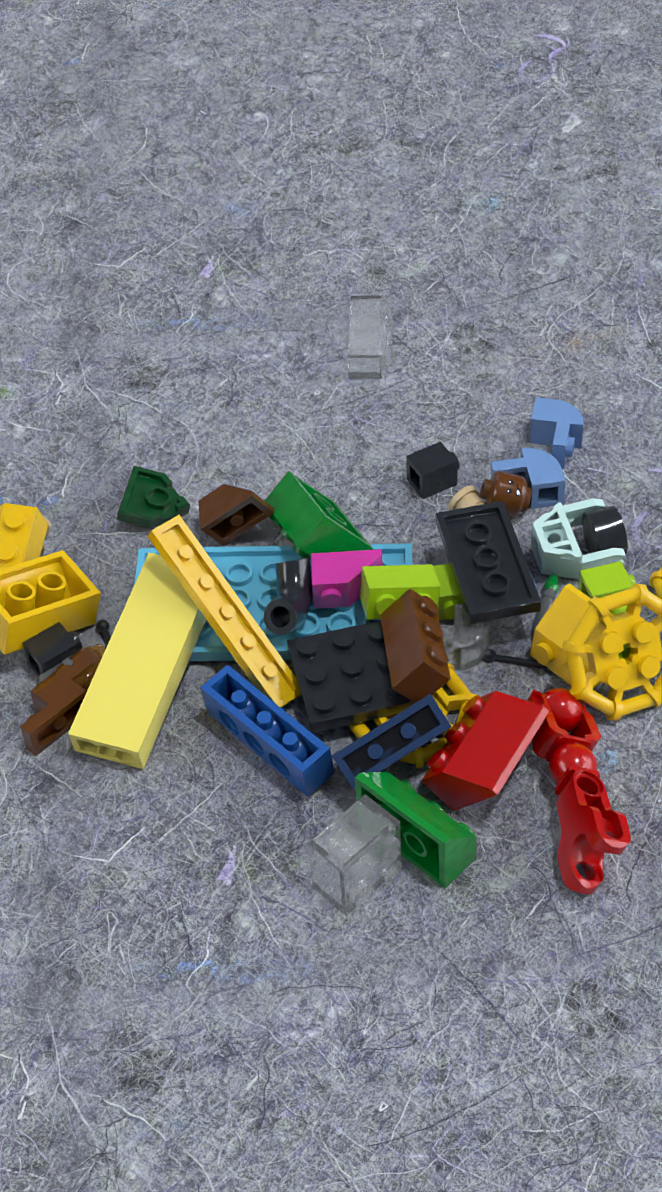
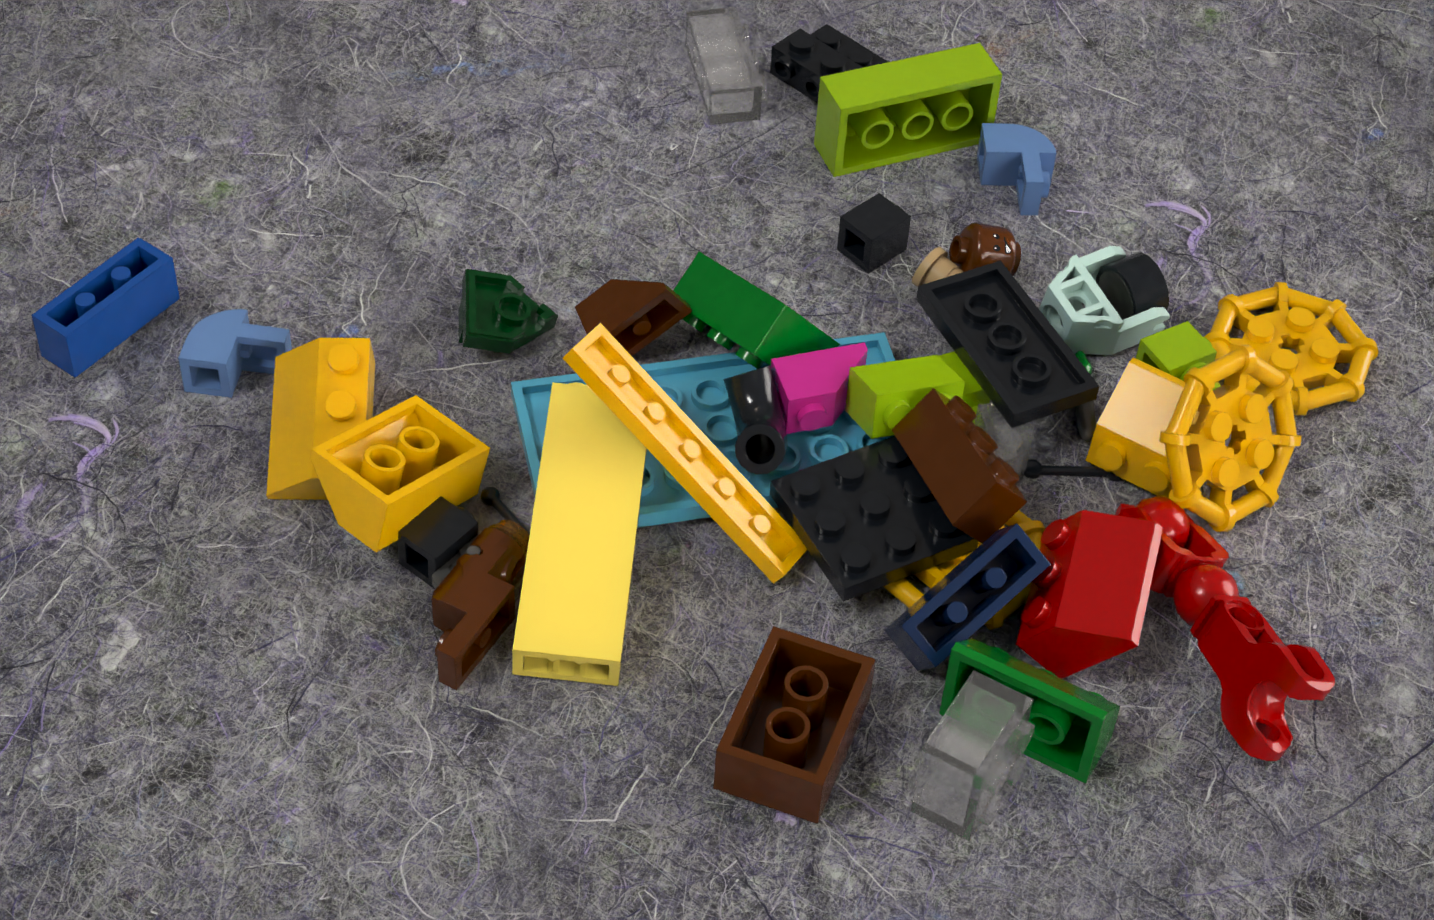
camera: 20 degrees left, 0 degrees up
blue brick [200,665,335,797] -> none
medium blue brick [491,448,565,509] -> none
none -> reddish brown brick [713,626,876,824]
none -> black plate [770,24,888,103]
none -> lime brick [814,43,1002,177]

